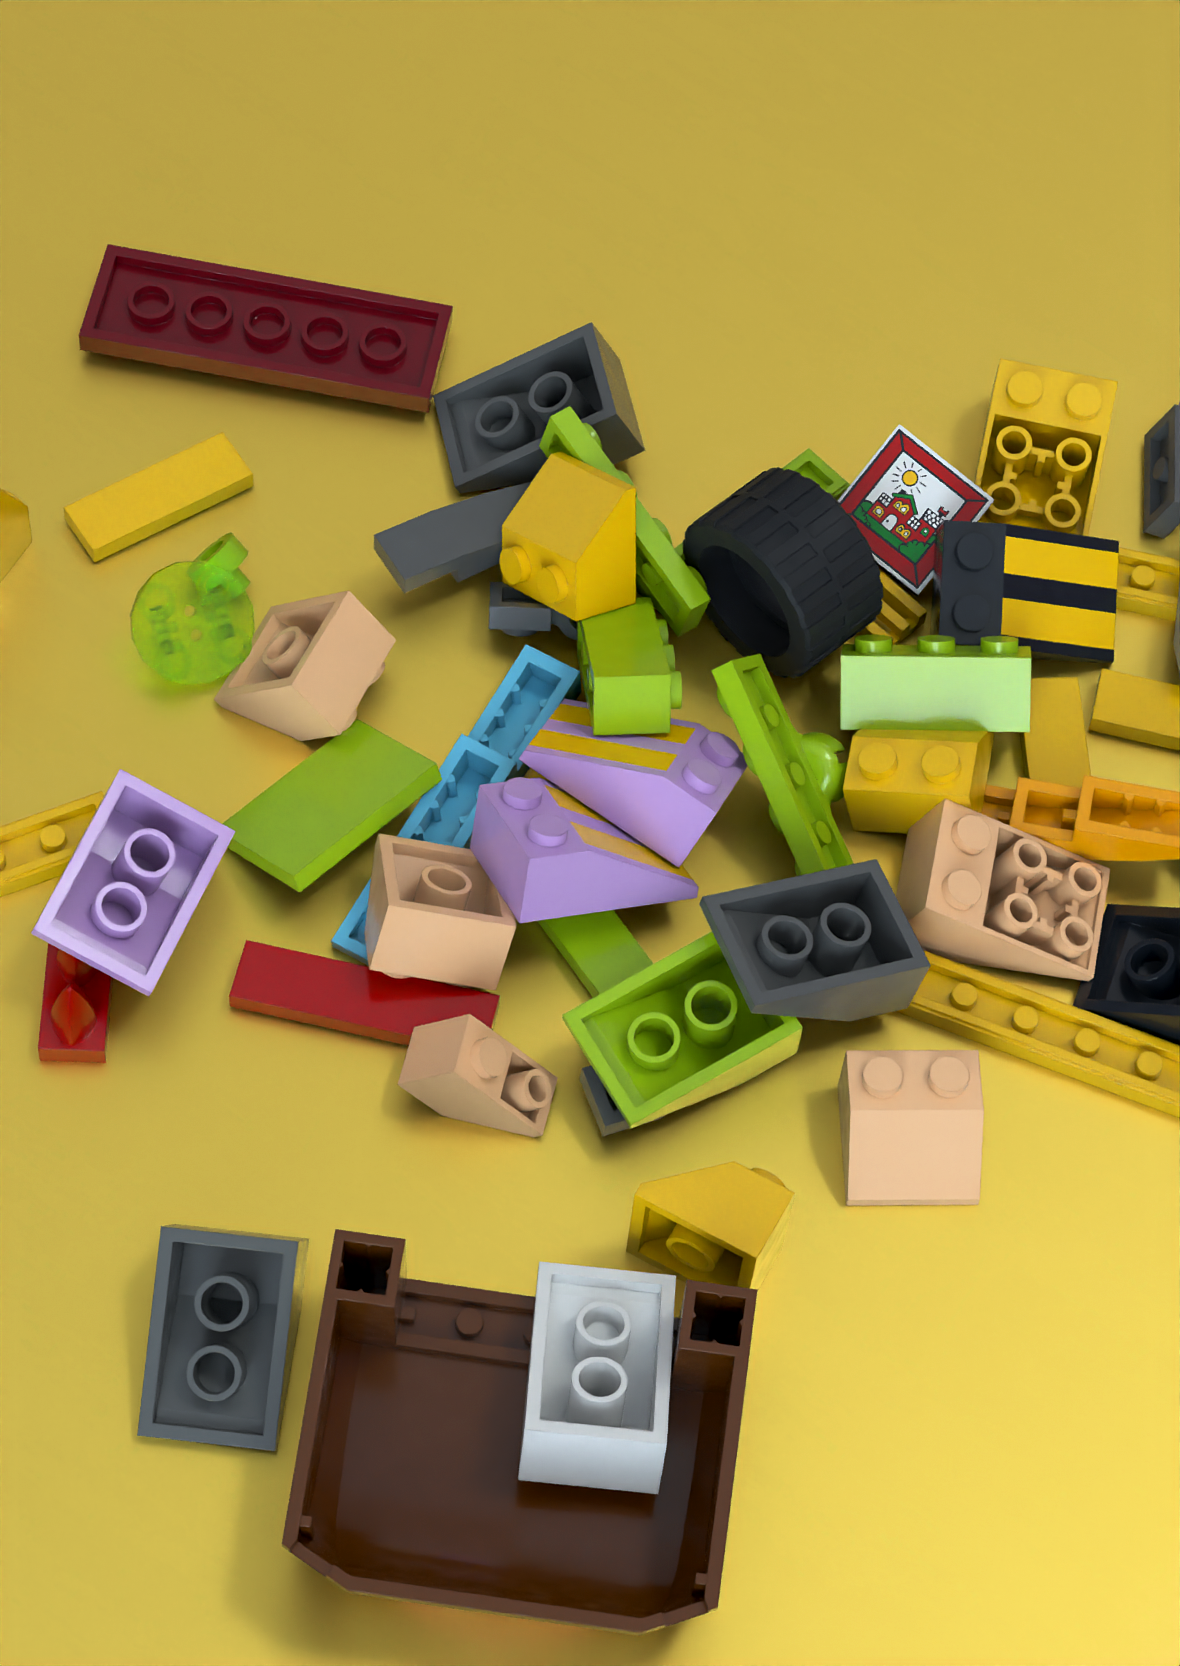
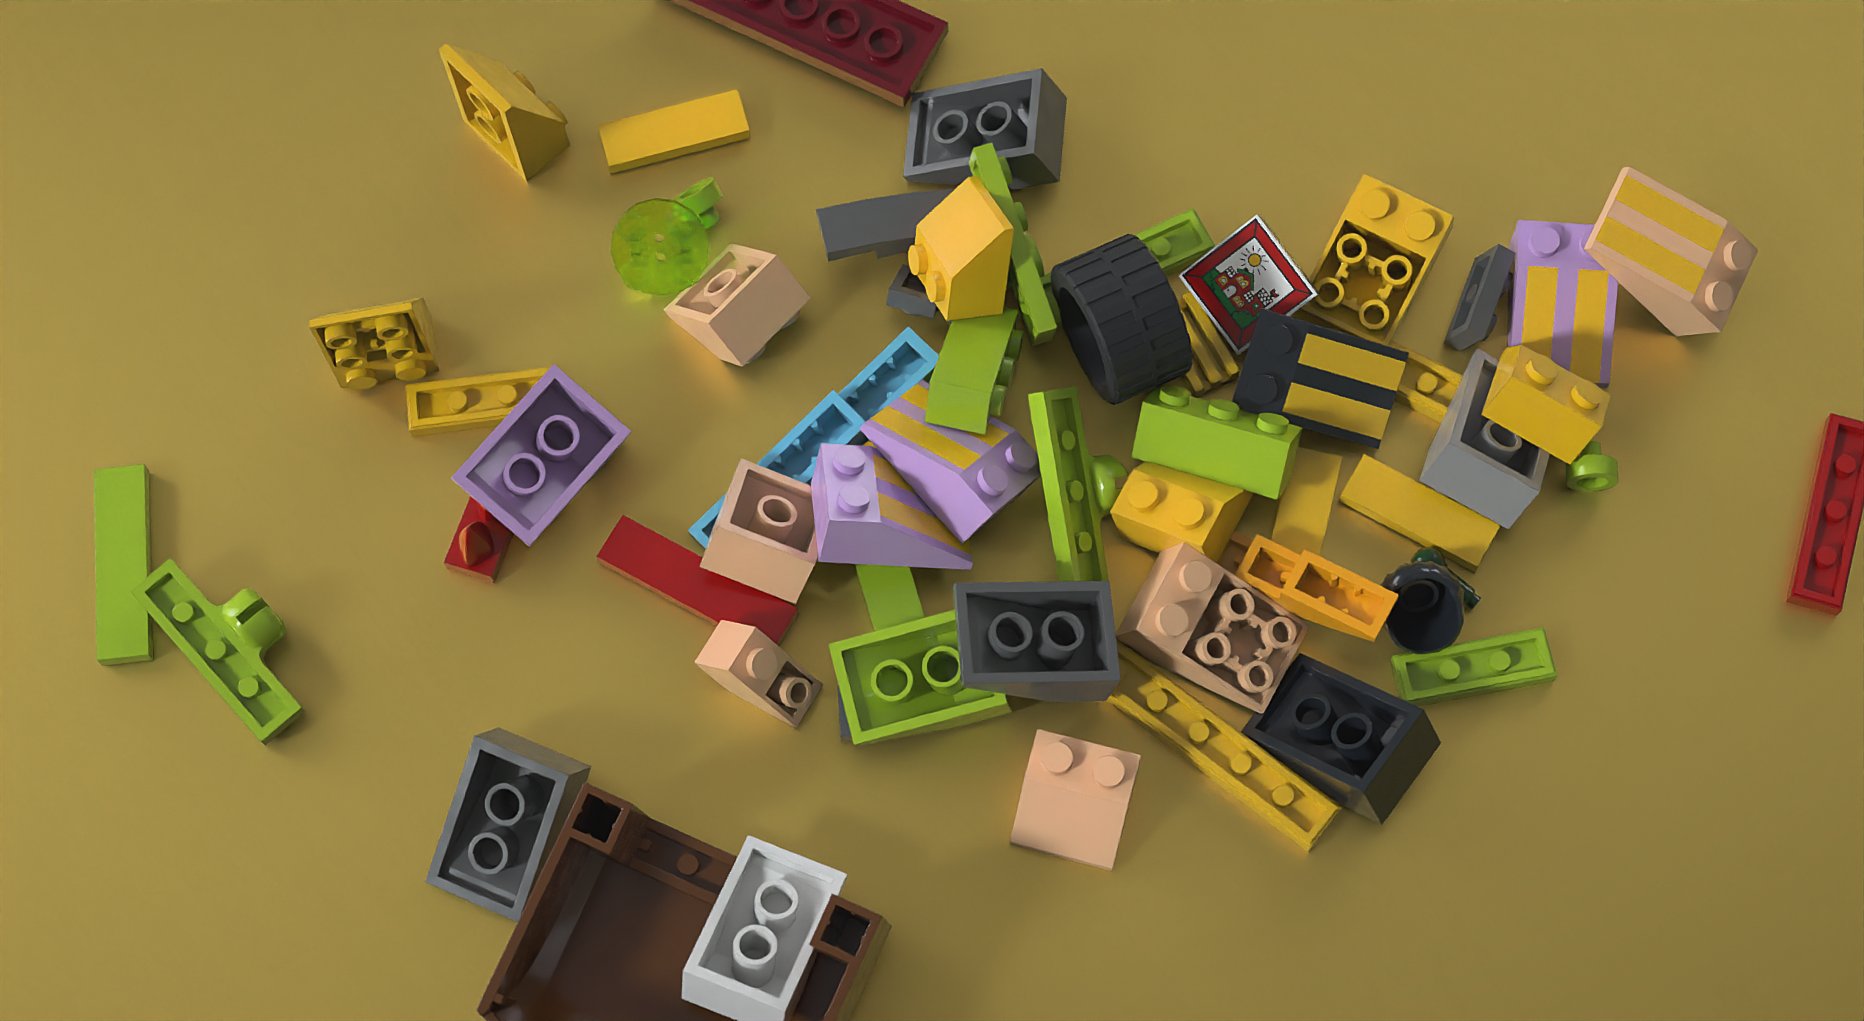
camera: 25 degrees right, 10 degrees up
lime tile [222,719,442,892] -> none
yellow slope [626,1161,795,1291] -> none

